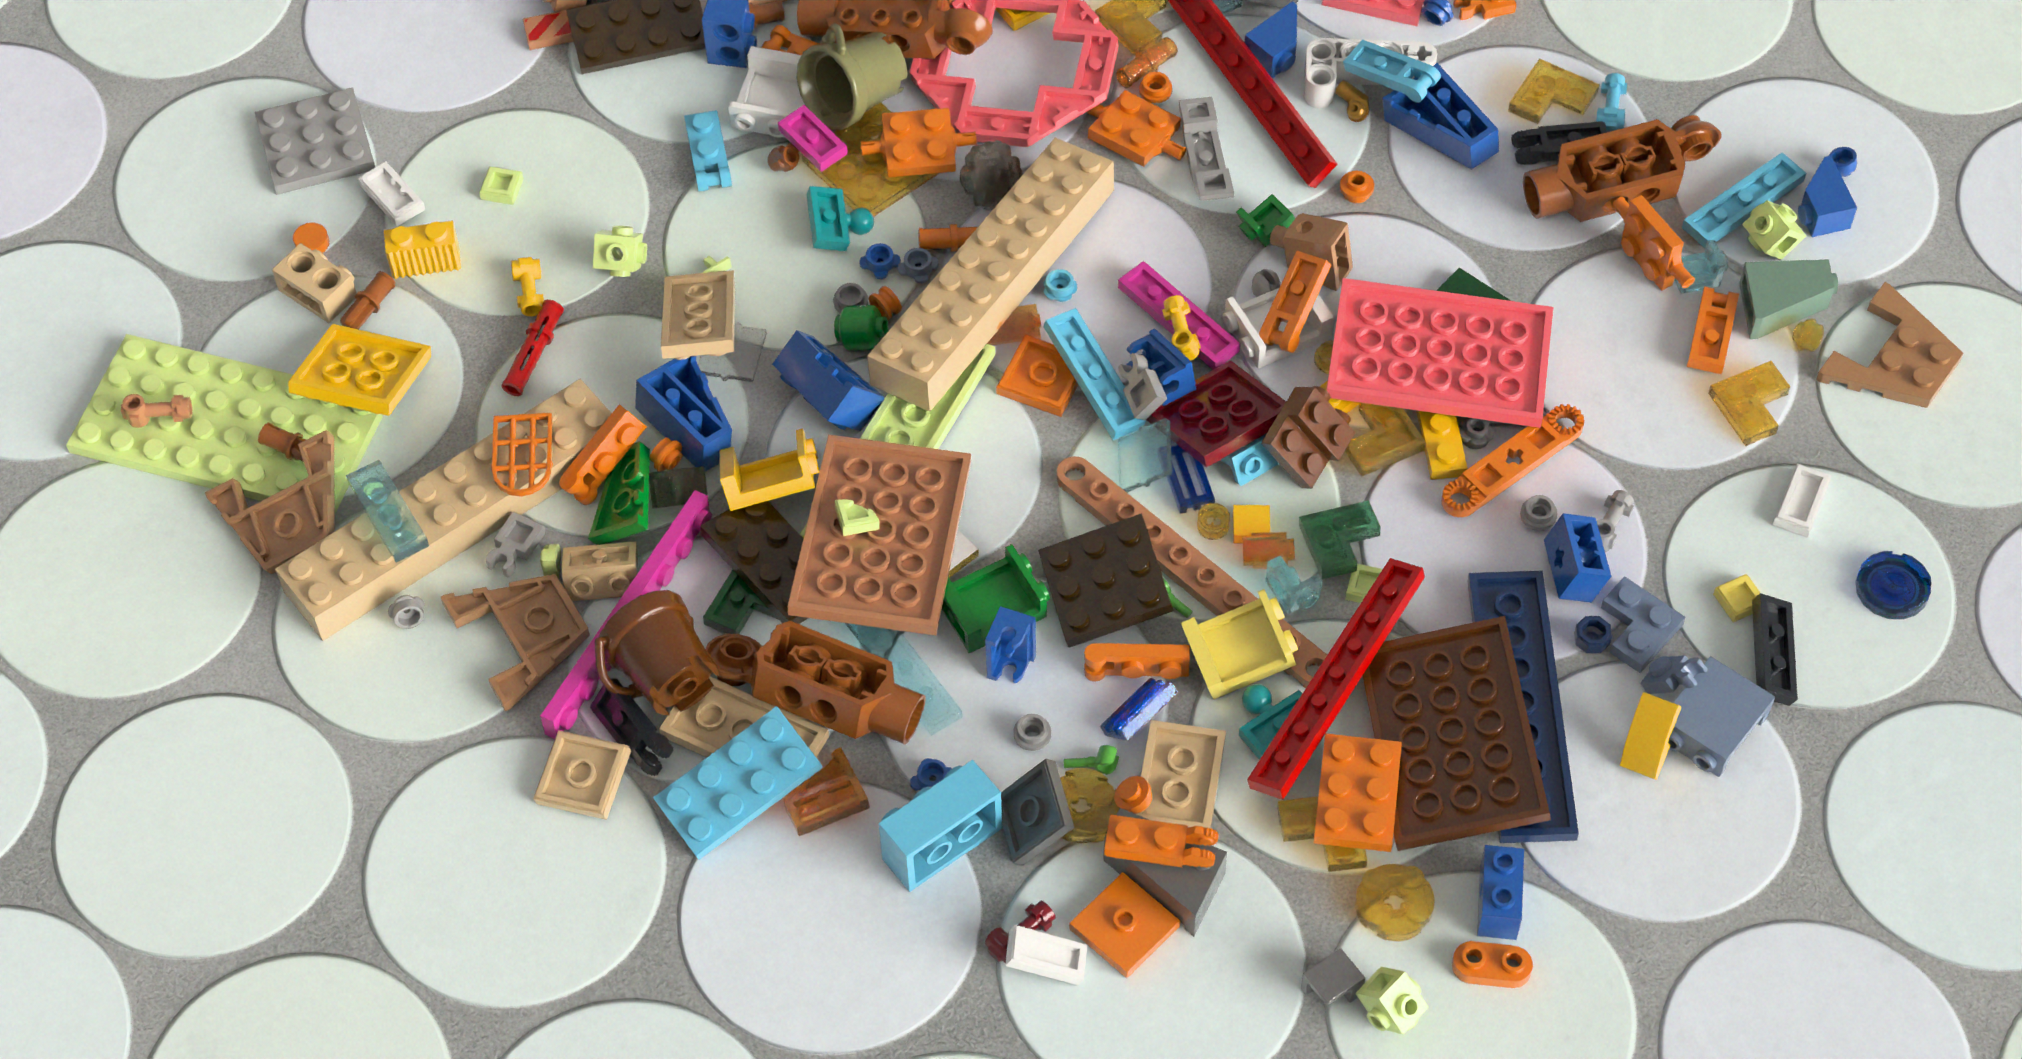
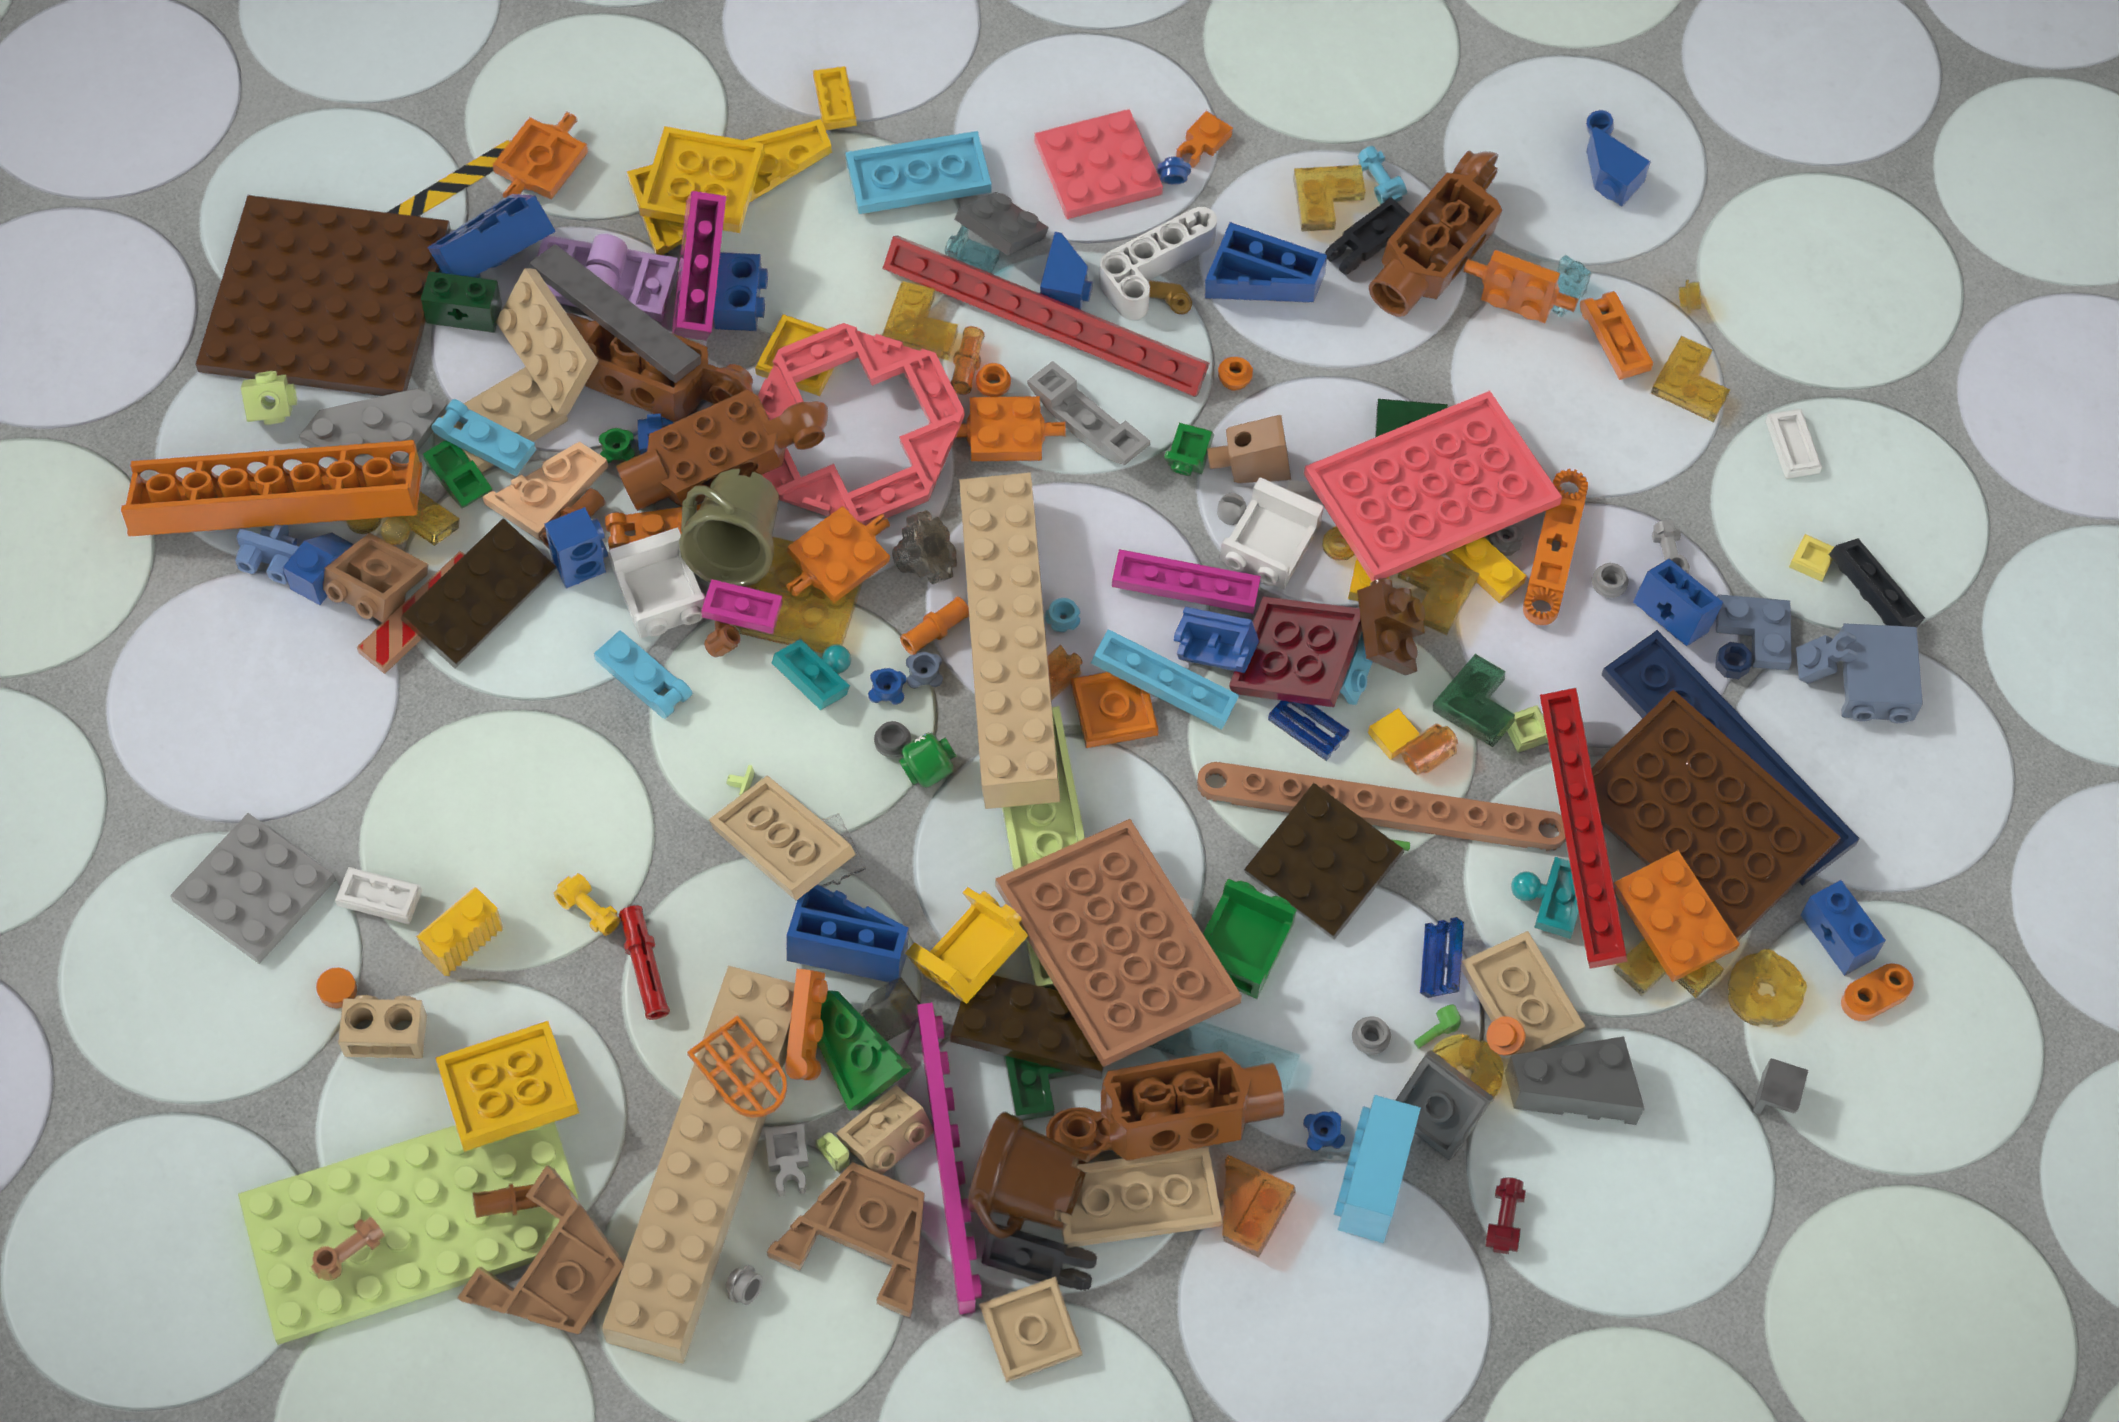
camera: 40 degrees left, 5 degrees up
dark orange axle [340,271,396,330] -> none
clear light blue plate [346,460,429,562] -> none
yellowish green tile [479,166,523,205] -> none
yellowish green brick [593,226,647,277] -> none
orange plate [649,437,683,472] -> none
medium azure plate [653,706,823,860] -> none
blue wedge [772,330,885,431] -> none
yellowish green tile [835,499,879,536] -> none
orange bush [868,286,902,321] -> none
blue hinge [985,606,1036,683] -> none
white tile [1005,925,1087,985] -> none
orange plate [1069,872,1180,978] -> none
orange plate [1084,643,1190,682] -> none
orange hinge [1104,814,1219,868] -> none
clear light blue piece [1118,418,1172,493] -> none
light grey plate [1119,353,1167,420] -> none
yellow bar [1162,295,1201,361] -> none
light yellow panel [1181,589,1298,700] -> none
clear yellow bush [1197,503,1230,540] -> none
orange plate [1259,251,1331,353] -> none
clear light blue bracket [1265,556,1322,614] -> none
medium azure plate [1343,39,1441,103] -> none
yellowish green brick [1355,966,1428,1034] -> none
yellow slope [1620,692,1682,780] -> none
medium azure plate [1682,153,1807,249] -> none
sand green slope [1739,259,1838,339] -> none
yellowish green brick [1742,200,1806,260] -> none
medium nougat wing [1816,282,1963,408] -> none
clear blue tile [1855,551,1932,620] -> none

